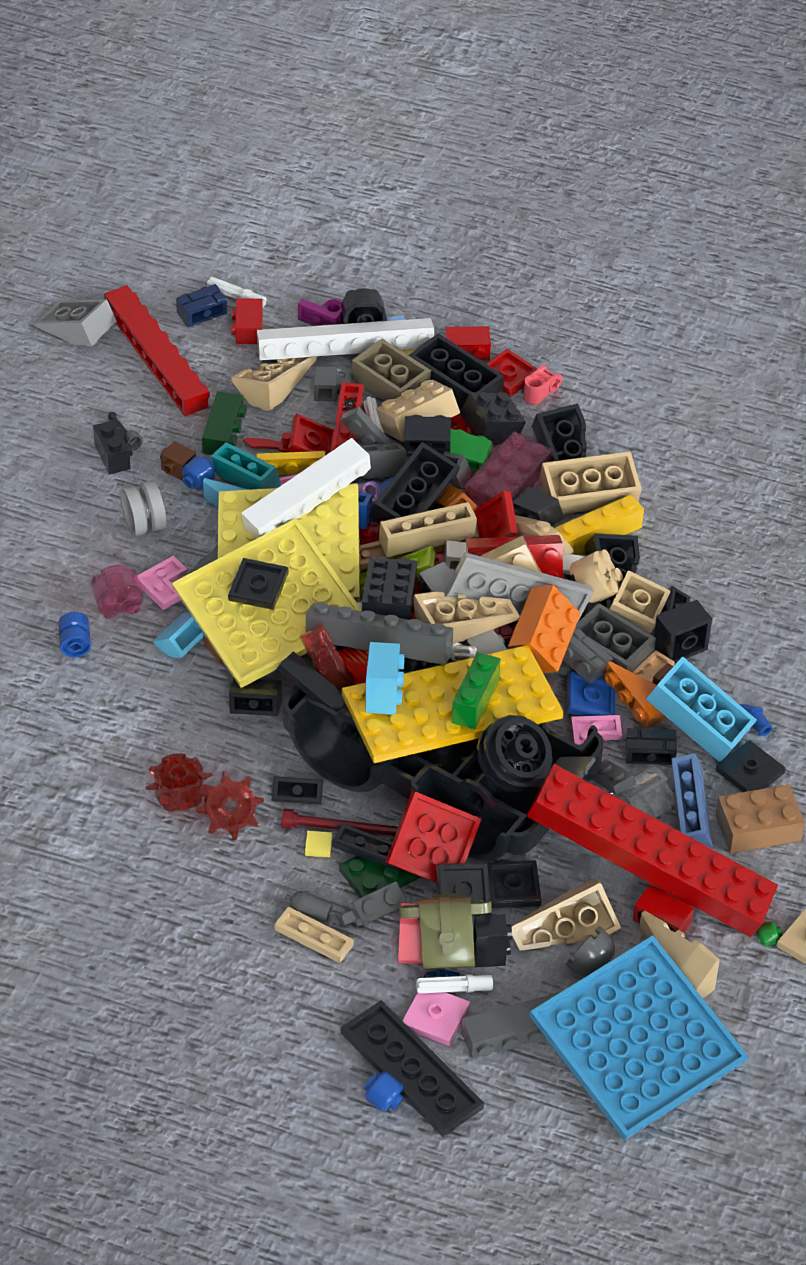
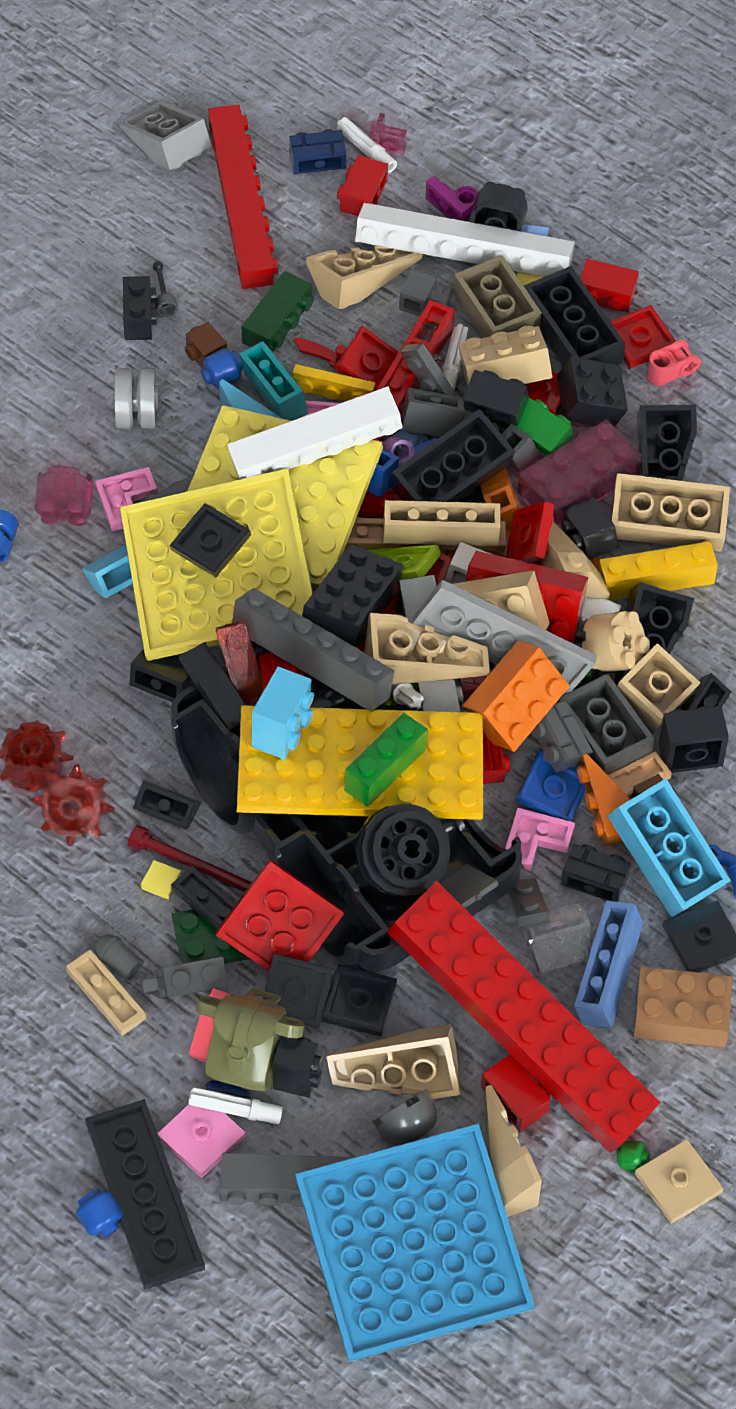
camera: 20 degrees right, 10 degrees up
none -> clear pink bracket [369,113,407,155]

